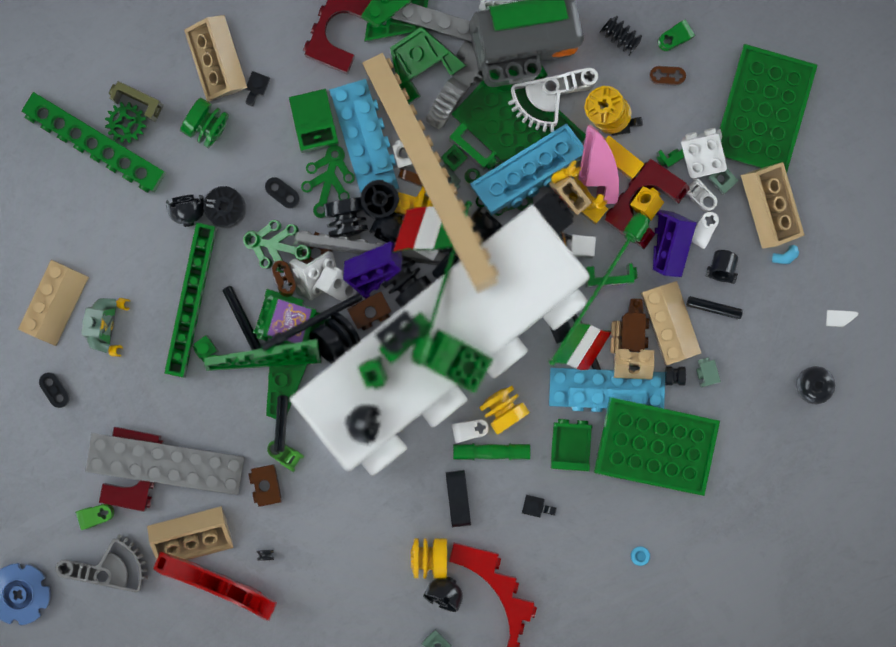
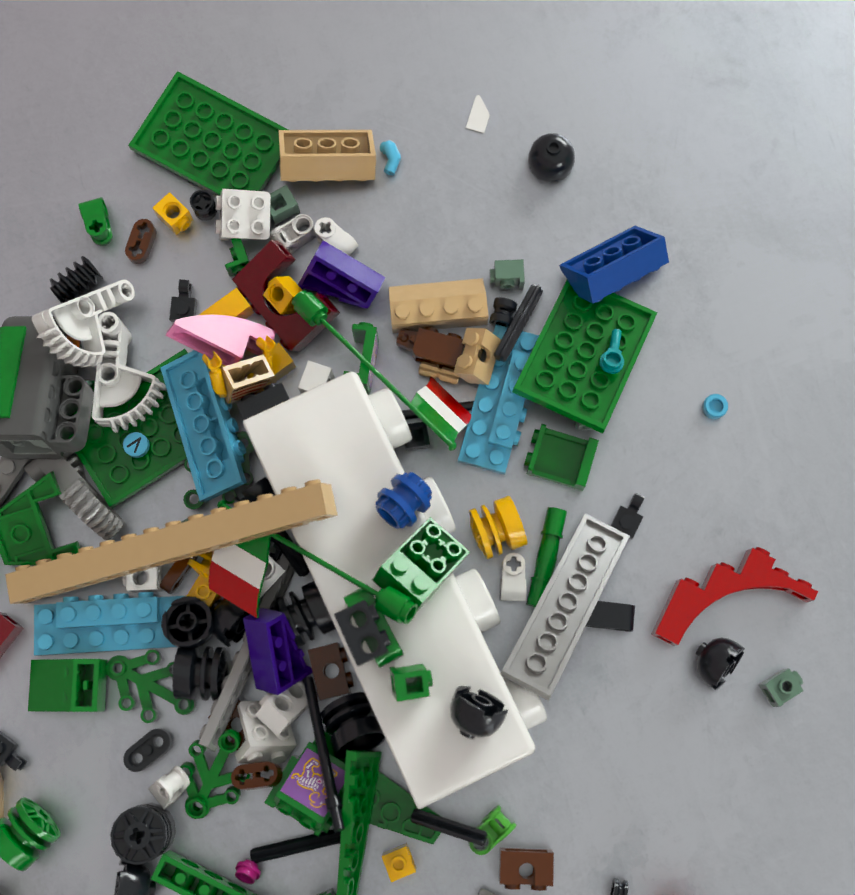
camera: 70 degrees left, 10 degrees down
yellow wheel [411,538,447,579] -> none
green brick [441,144,468,172] -> none
green panel [449,123,497,171] -> none
yellow wheel [584,86,632,134] -> none
black axle [686,296,743,319] -> none
black piece [705,250,738,284] -> none
none -> white arm [32,280,135,368]
none -> medium azure tile [123,432,150,458]
none -> white piece [148,766,190,809]
none -> yellow brick [152,192,193,235]
none -> black wheel [190,190,217,221]
none -> dark pink plate [235,860,261,884]
none -> blue piece [375,472,432,529]
none -> yellow brick [381,843,417,882]
none -> black axle [494,284,543,362]
none -> light grey plate [501,513,630,701]
none -> blue slope [559,226,669,303]
none -> teal plate [599,329,624,374]

